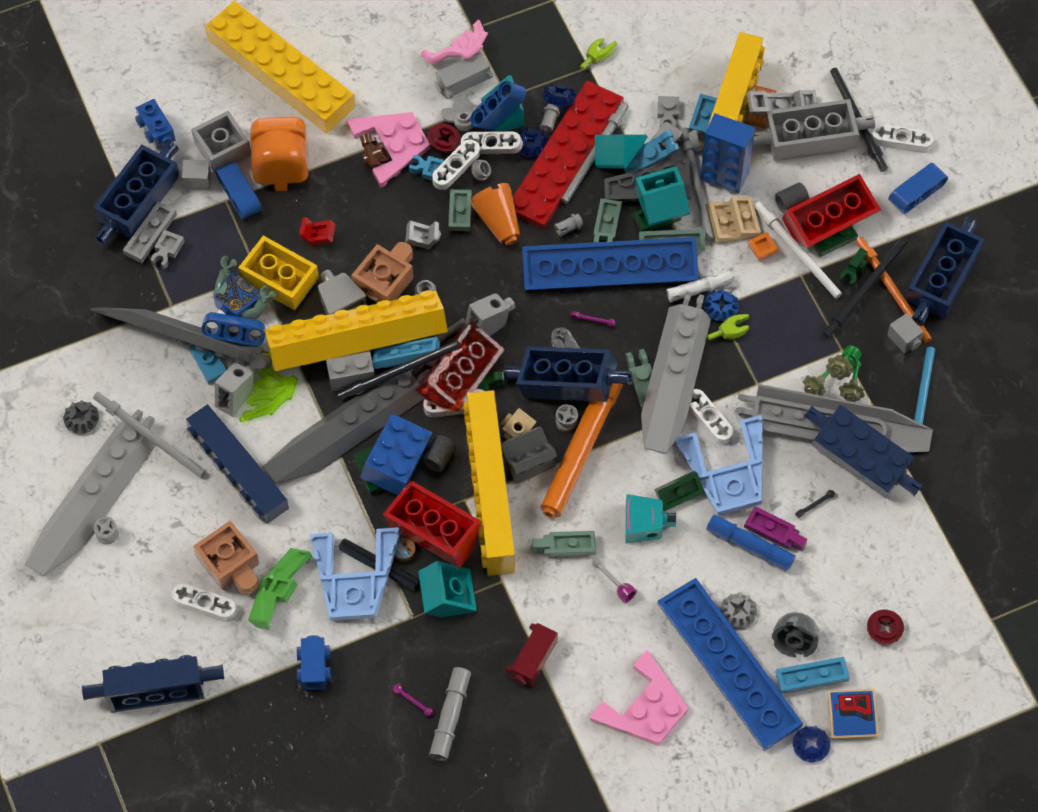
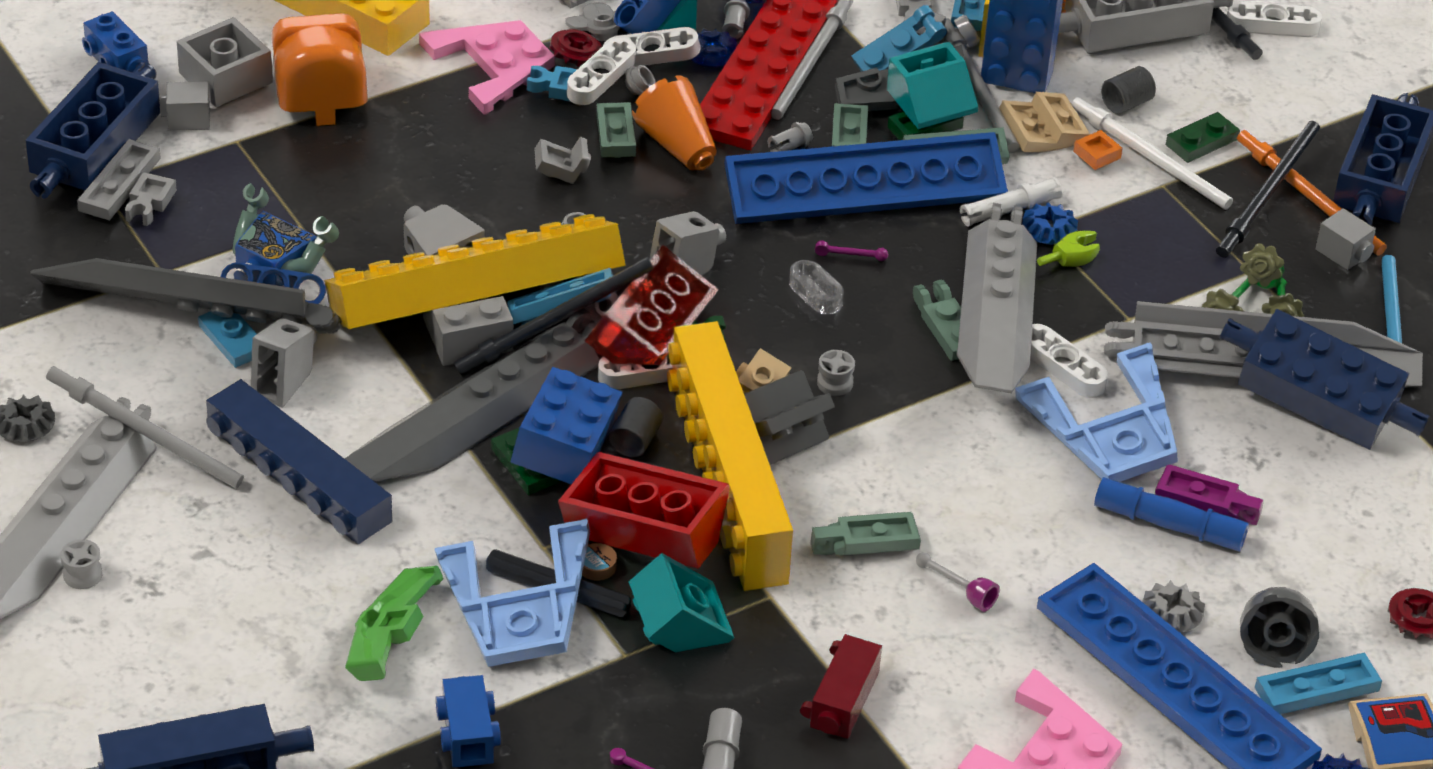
camera: 10 degrees left, 20 degrees down
white beam [172,584,237,621] -> none
nougat brick [193,520,259,594] -> none
blue beam [215,161,262,220] -> none
yellow brick [238,236,319,311] -> none
clear neon green animal [239,351,298,422] -> none
red bracket [299,217,336,246] -> none
nougat brick [351,242,413,303] -> none
reddish brown plate [360,133,388,168] -> none
dark blue brick [503,346,633,402] -> none
orange brick [540,384,623,519] -> none
teal slope [595,134,648,168] -> none
teal torso [625,494,676,543] -> none
dark green plate [654,471,705,511] -> none
red slope [781,174,881,248] -> none
black hinge [795,490,835,518] -> none
dark green plate [839,247,868,288] -> none
blue beam [888,162,948,214] -> none

